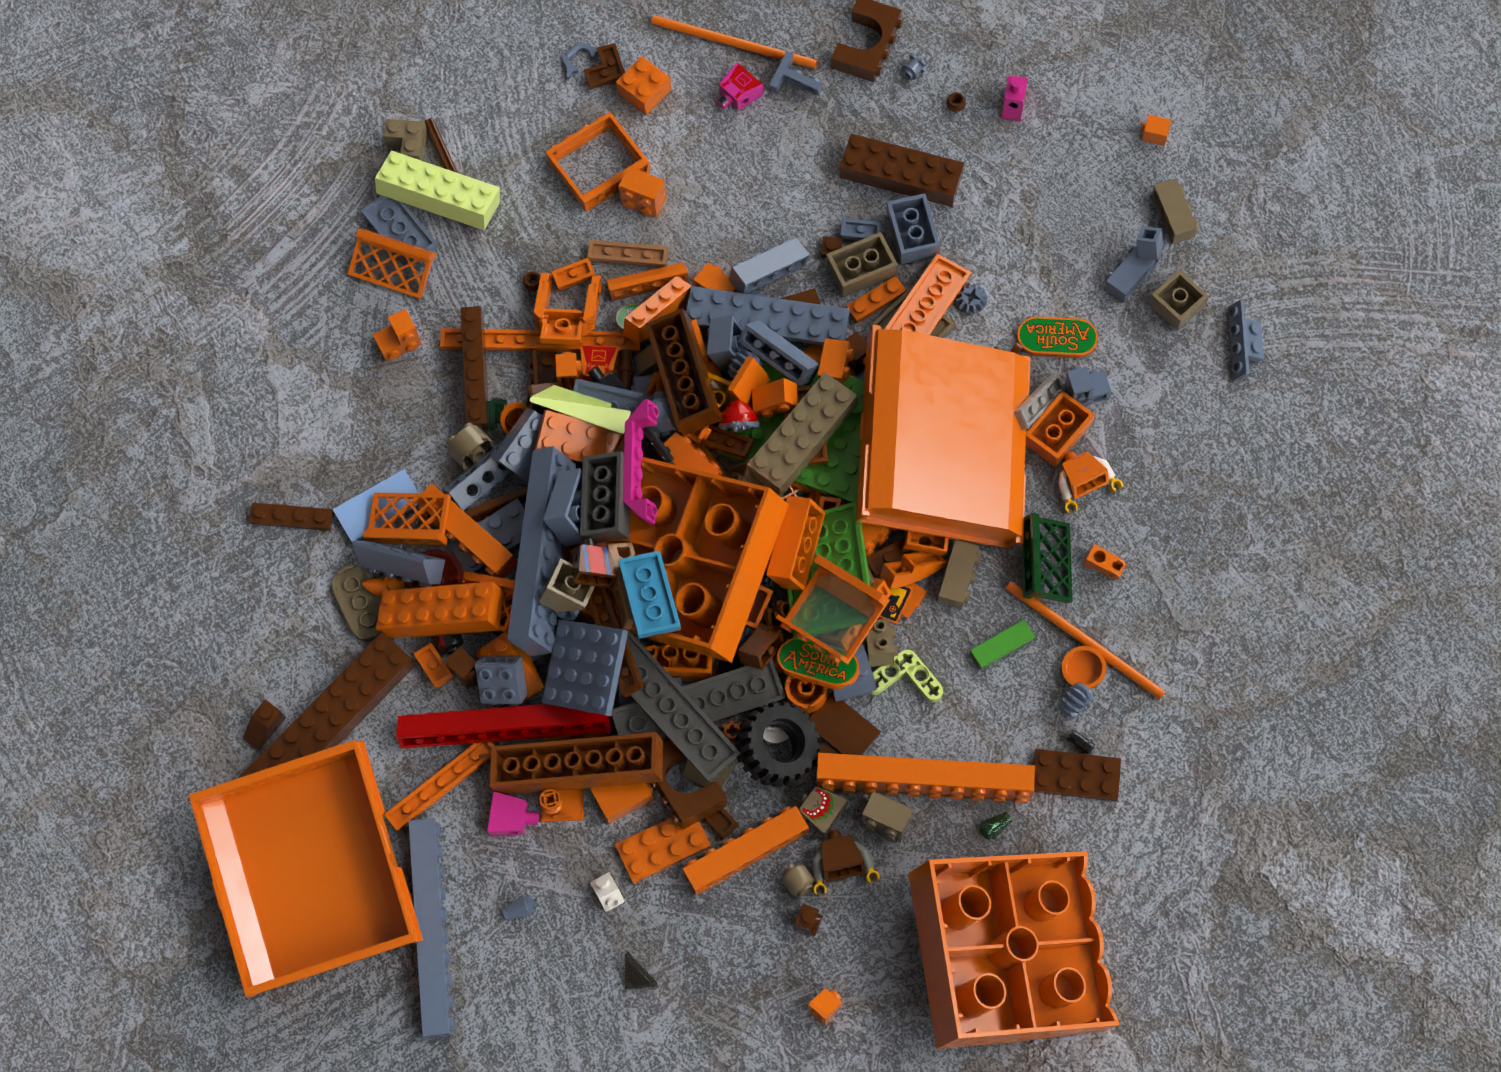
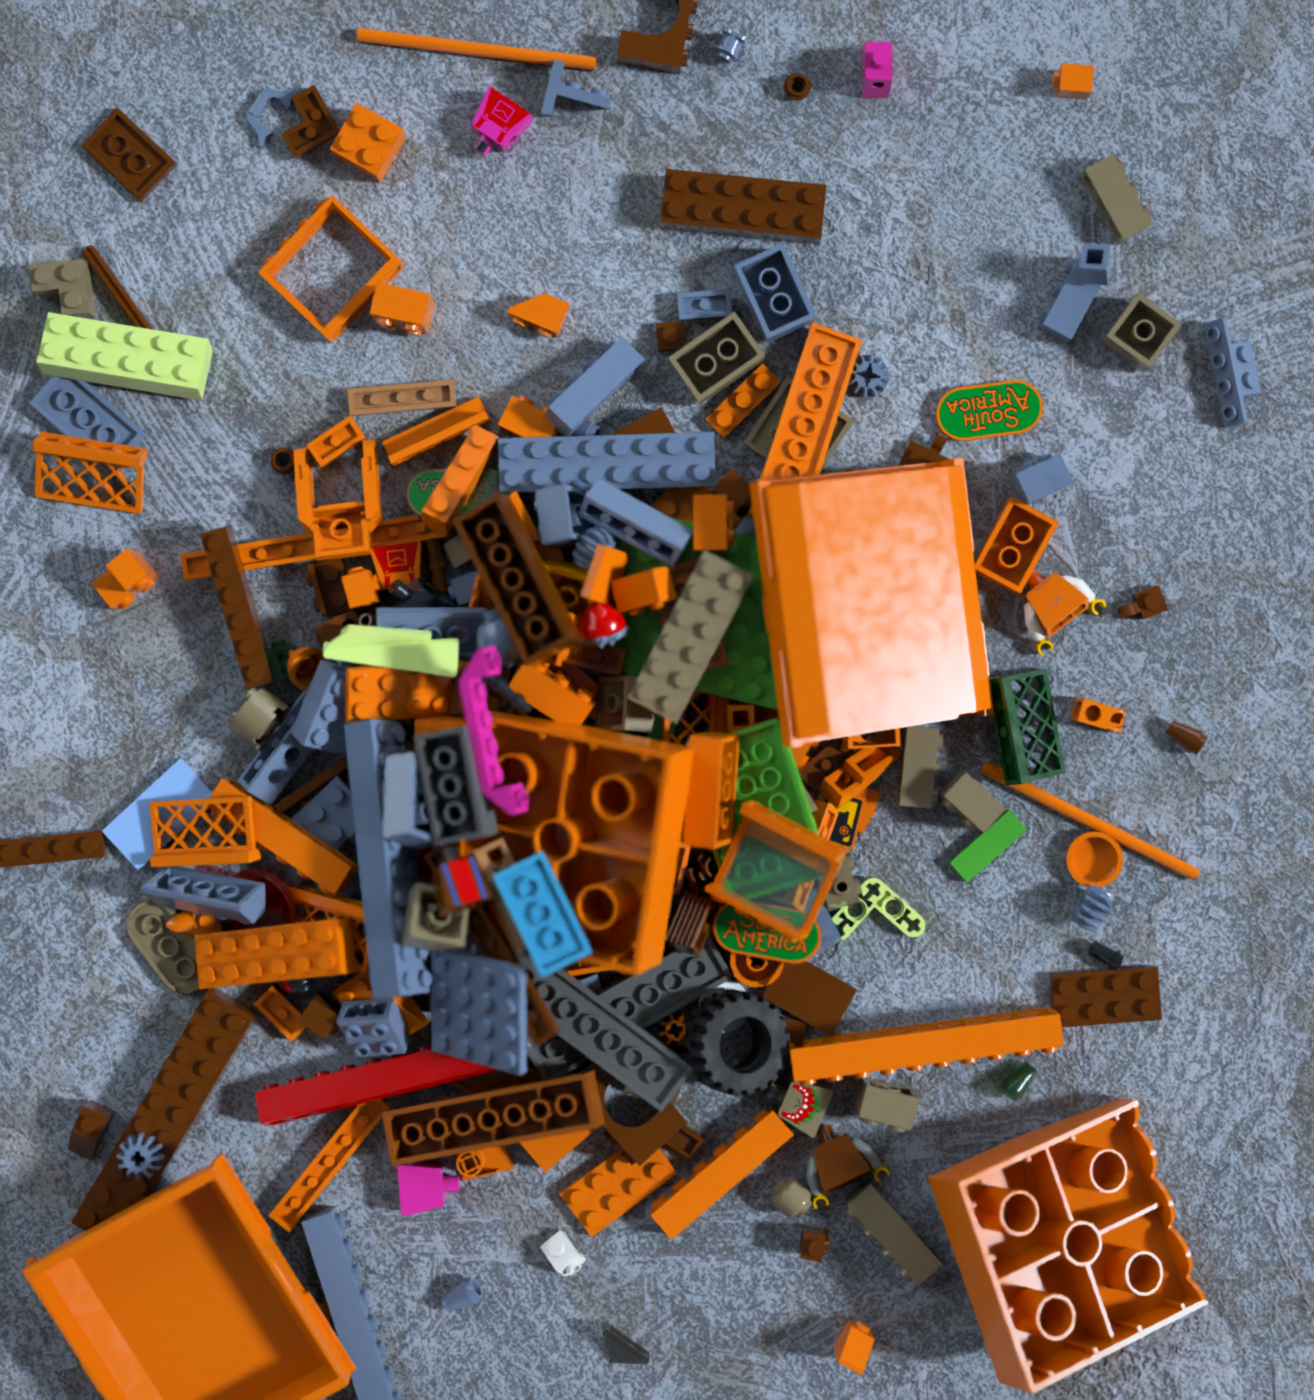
camera: 20 degrees left, 20 degrees up
light grey tile [1014,373,1065,430] -> none
none -> reddish brown tile [81,107,177,202]
none -> sand blue gear [116,1132,164,1180]
none -> orange slope [507,293,570,338]
none -> dark tan brick [845,1179,943,1286]
none -> dark tan brick [938,770,1006,833]
none -> reddish brown plate [1117,585,1168,620]
none -> reddish brown cone [1165,720,1208,755]

